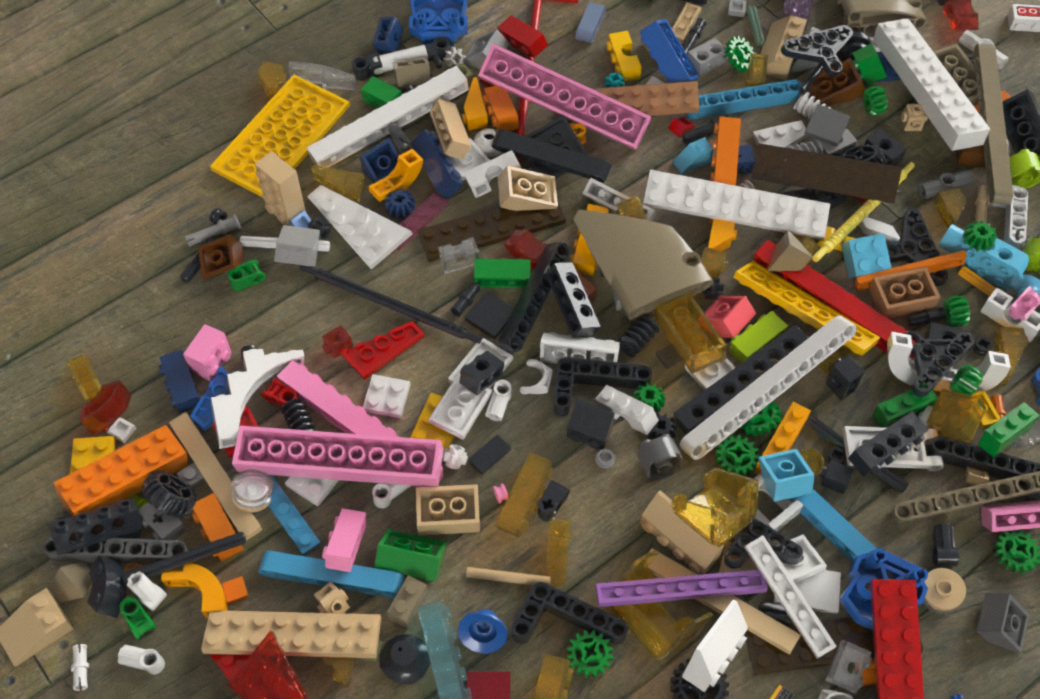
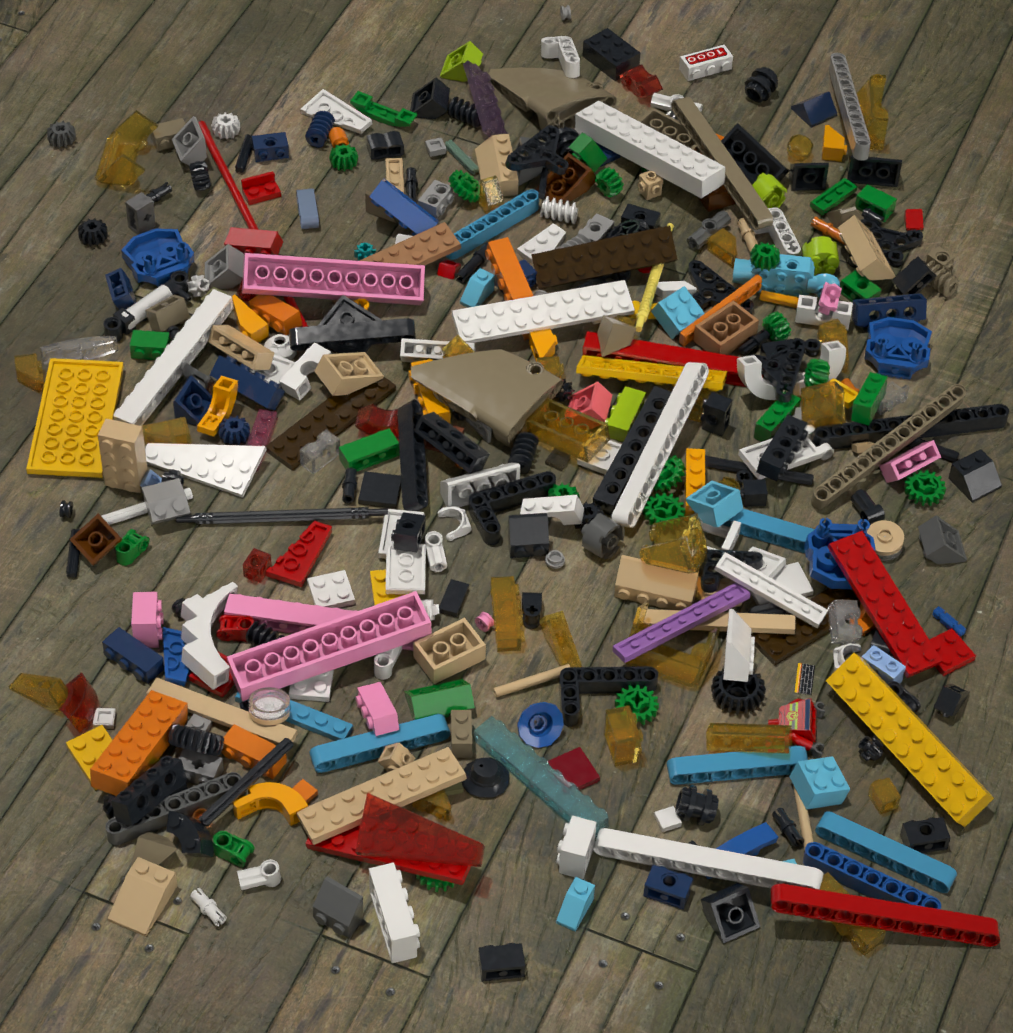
camera: 30 degrees left, 10 degrees down
white piece [126,571,167,612] -> none
light grey pin [185,214,242,247] -> none
yellow arch [606,31,642,82] -> none
dark grey tile [804,104,851,146] -> none

